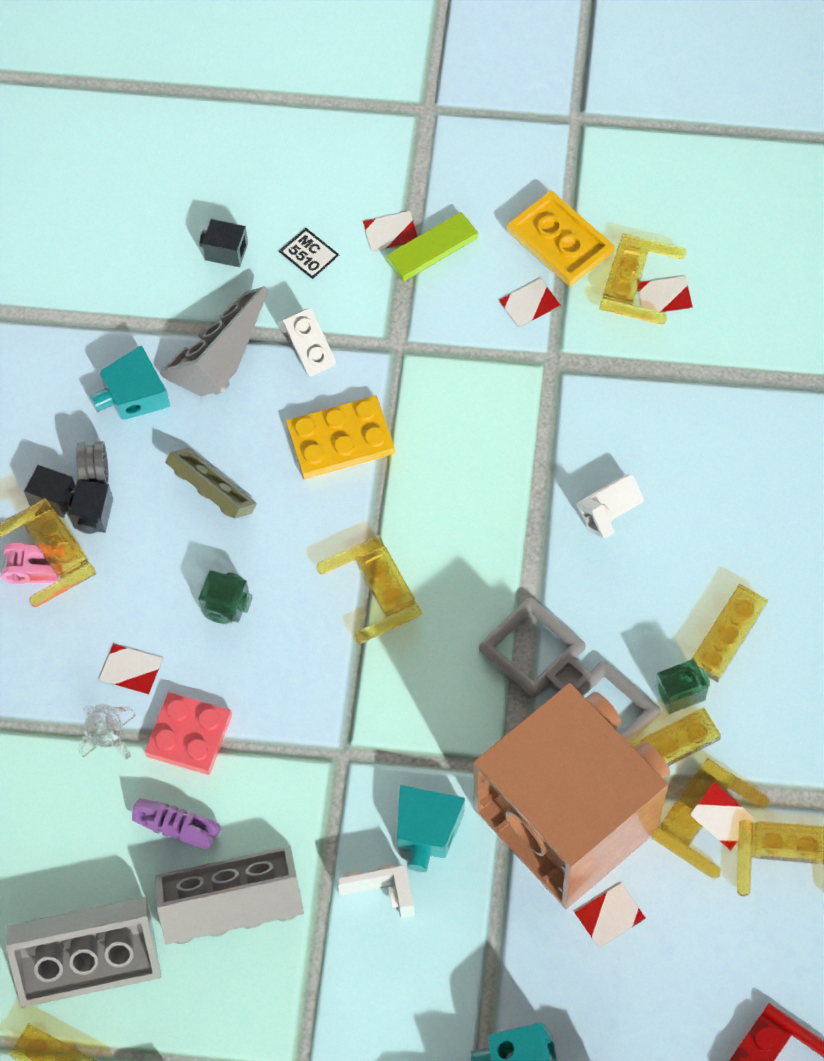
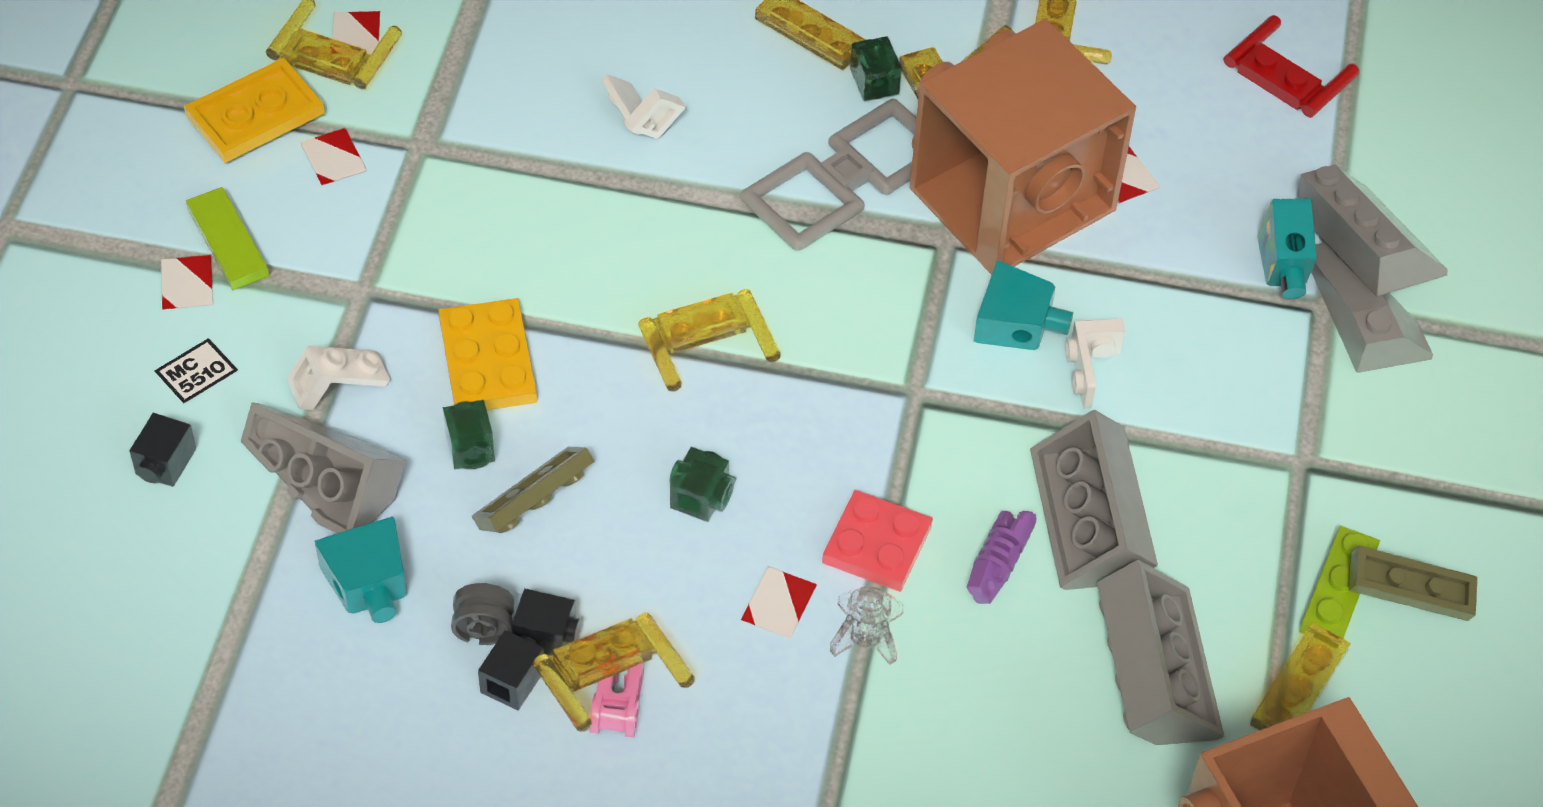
camera: 90 degrees left, 10 degrees down
none -> clear green brick [443,399,495,470]

